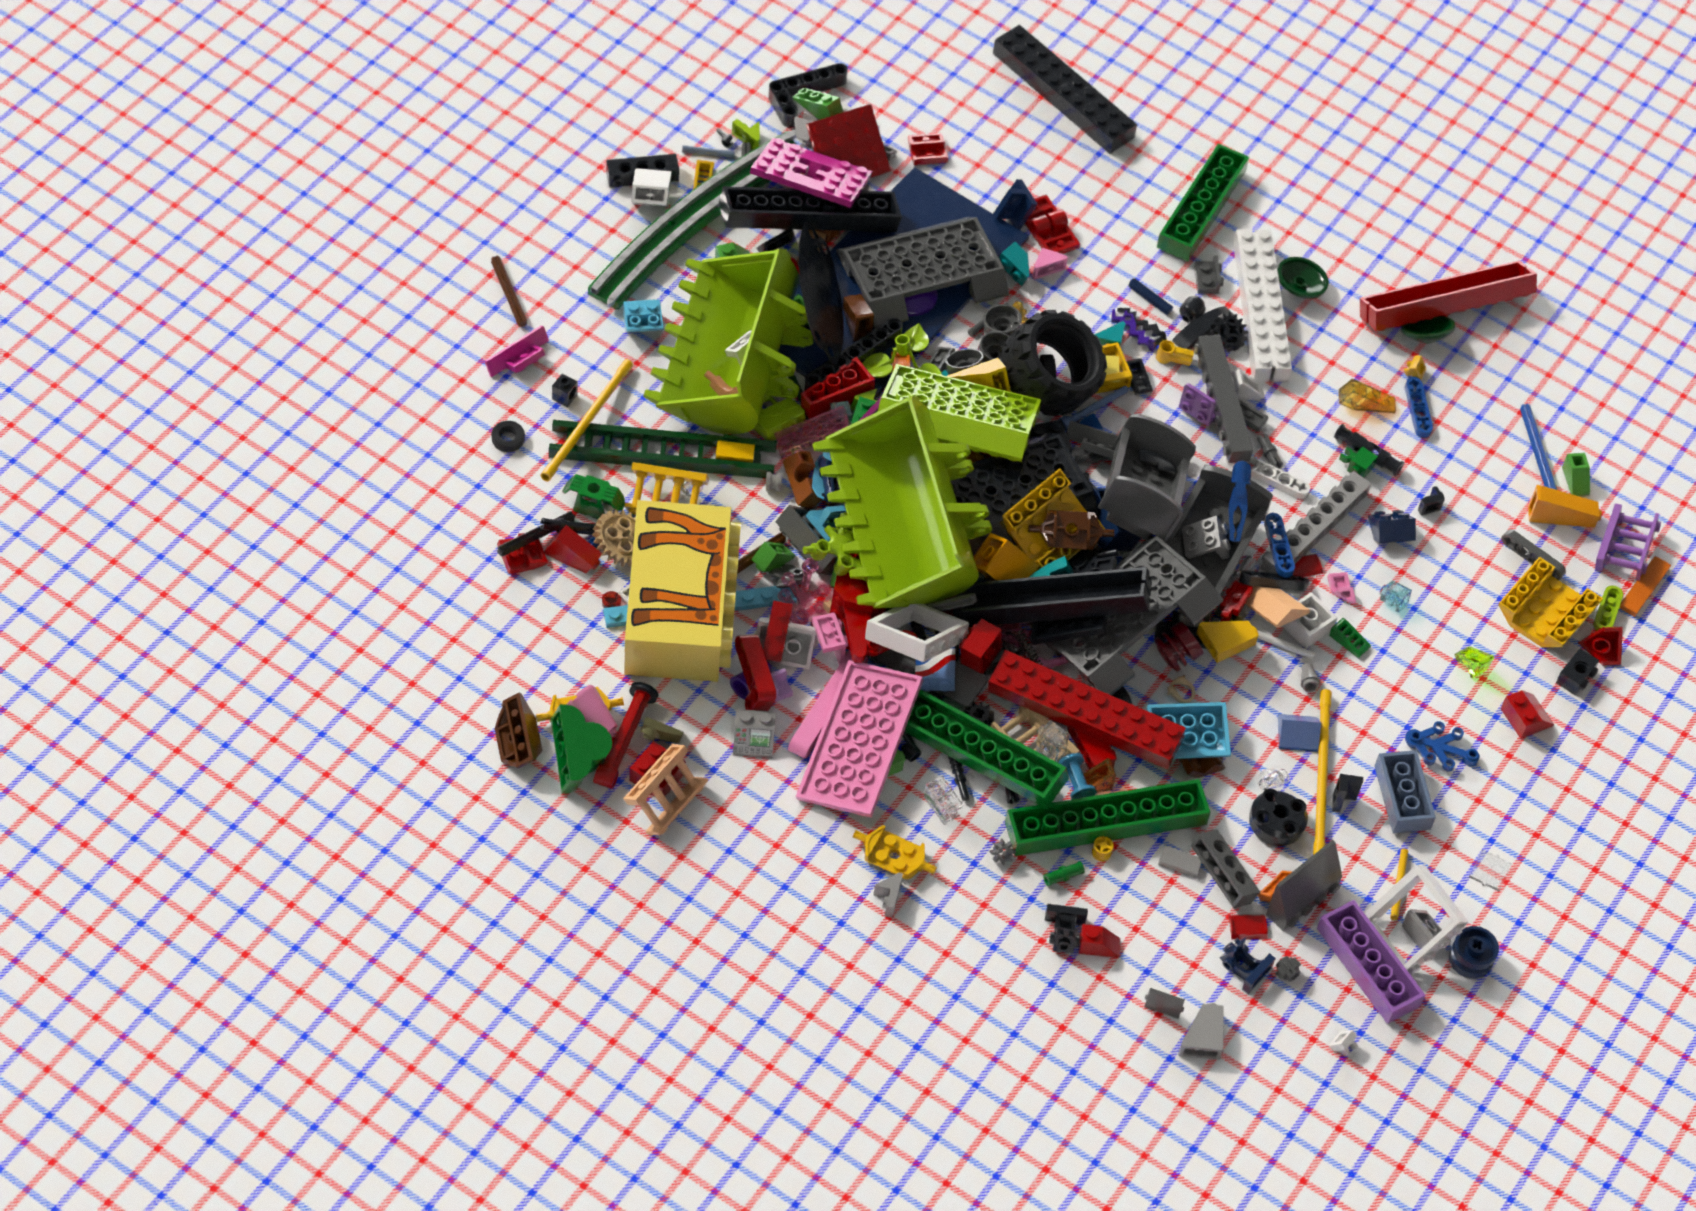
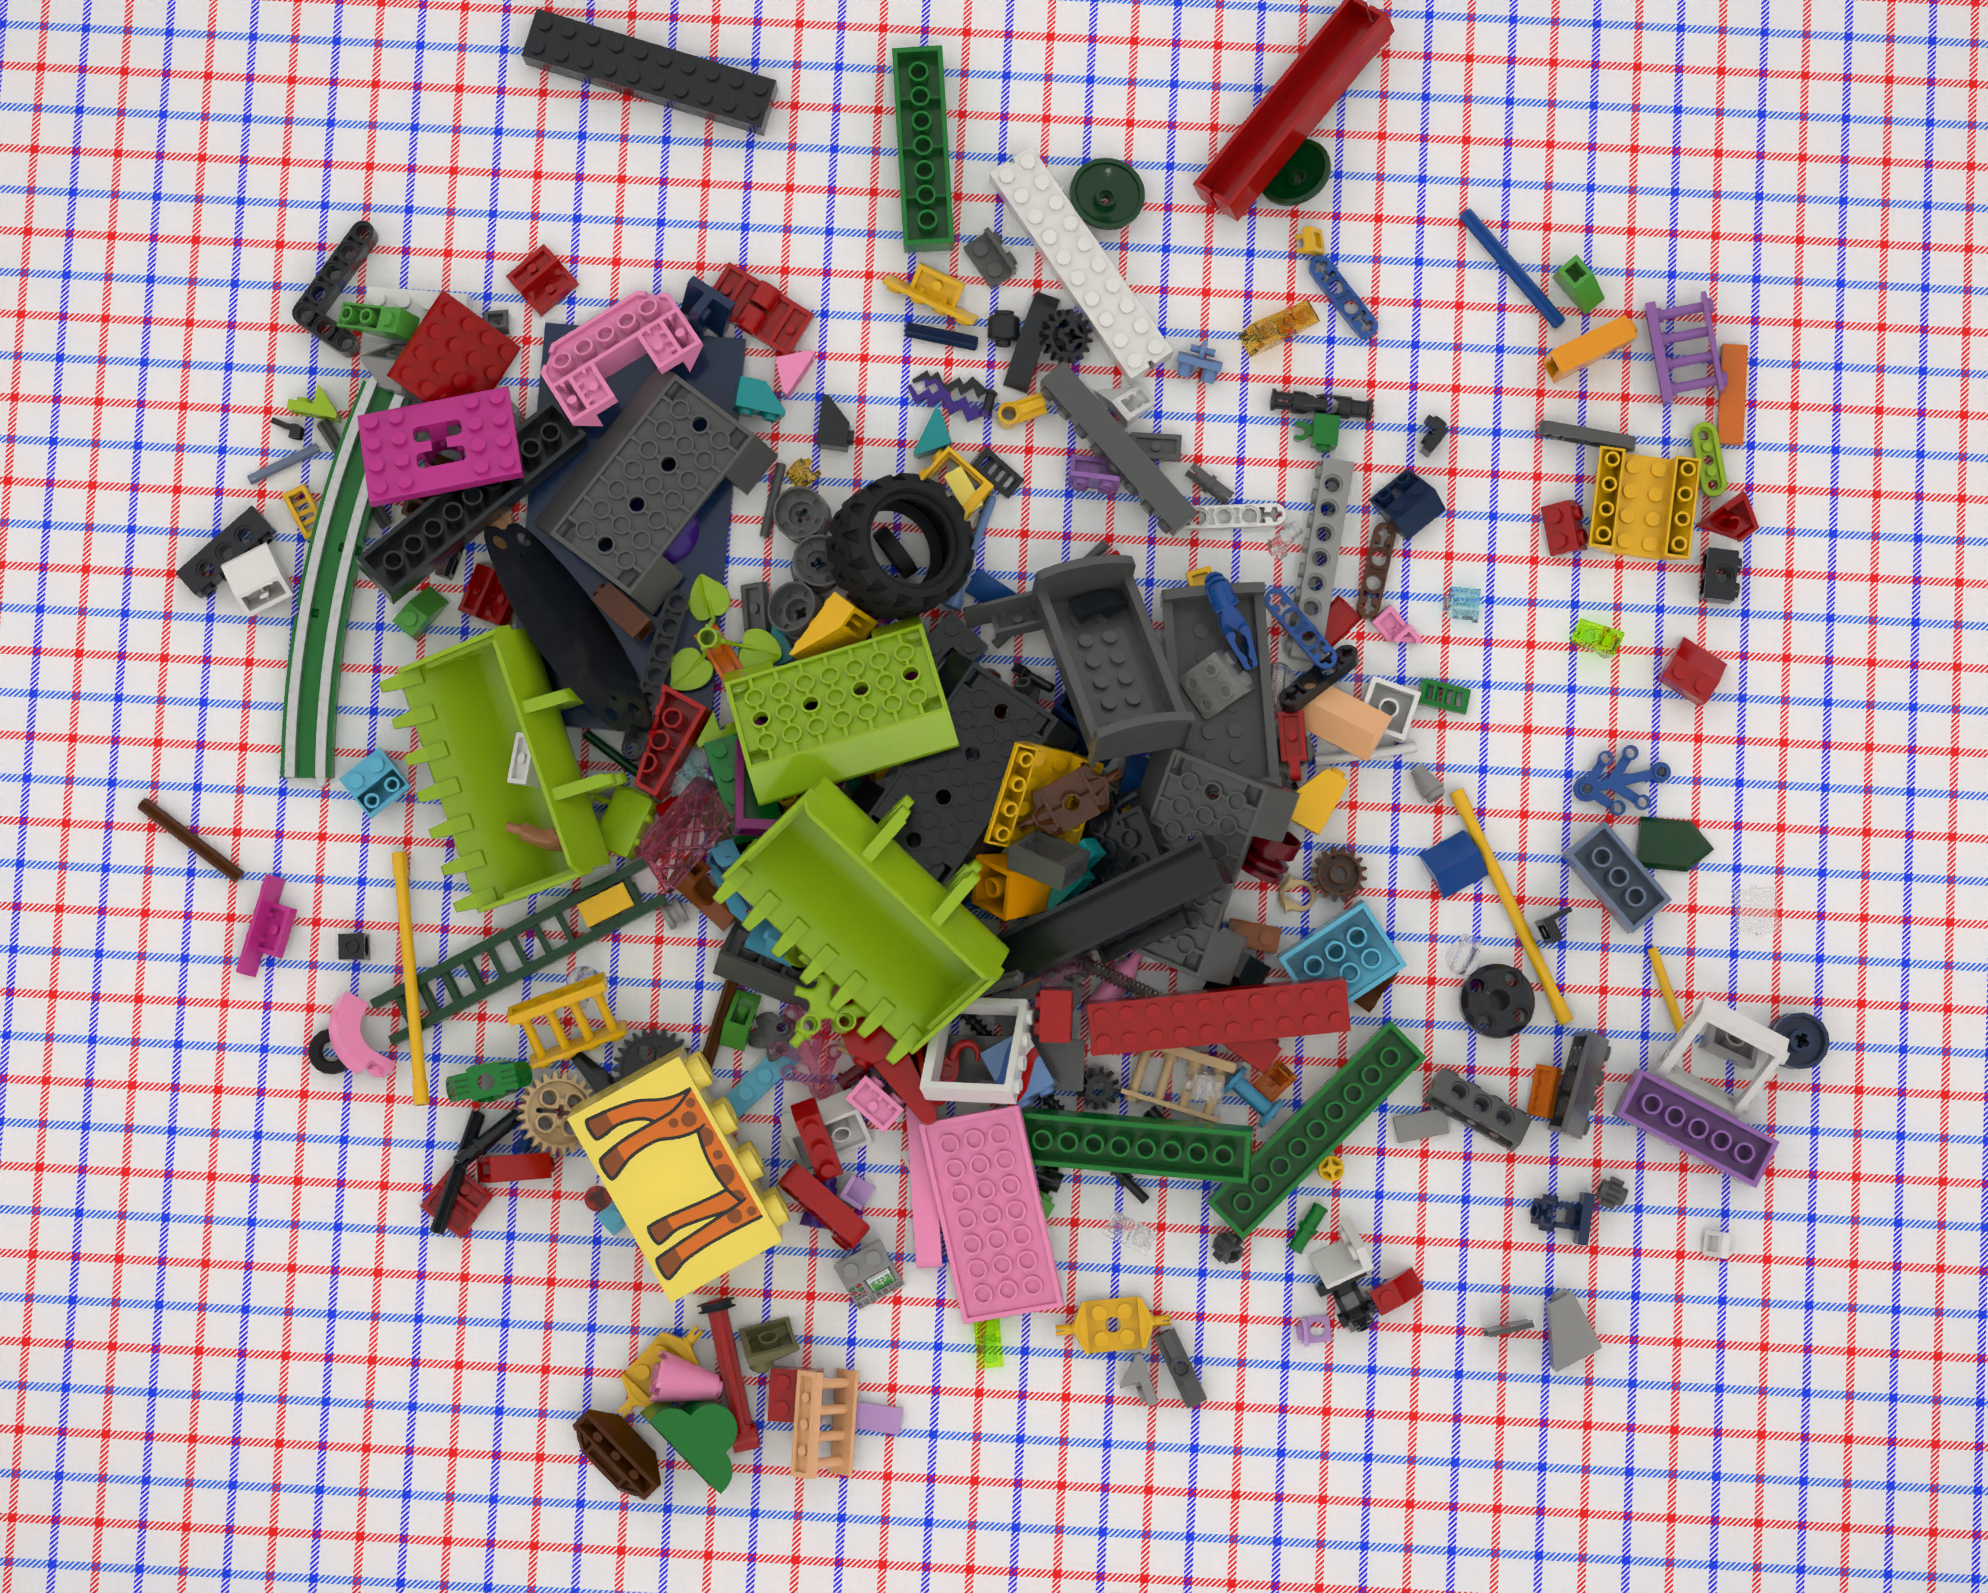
camera: 25 degrees left, 30 degrees up
red piece [1228,914,1268,940] -> none
none -> bright pink arch [329,991,396,1078]
none -> bright pink slope [540,291,703,426]
none -> black slope [816,394,855,452]
none -> lavender tile [855,1401,903,1435]
none -> yellow bracket [882,262,979,326]
none -> clear neon green slope [974,1318,1004,1369]
none -> dark grey window [1007,829,1091,891]
none -> dark grey piece [1154,1327,1207,1408]
none -> medium blue hips [1177,339,1223,384]
none -> dark orange brick [1227,918,1282,954]
none -> clear arm [1267,520,1304,560]
none -> lavender bracket [1296,1315,1332,1347]
none -> reddish brown gear [1310,846,1367,902]
none -> white bracket [1310,1216,1374,1289]
none -> reddish brown beam [1356,522,1396,620]
none -> red bracket [1541,500,1588,557]
none -> dark green tile [1636,816,1714,872]

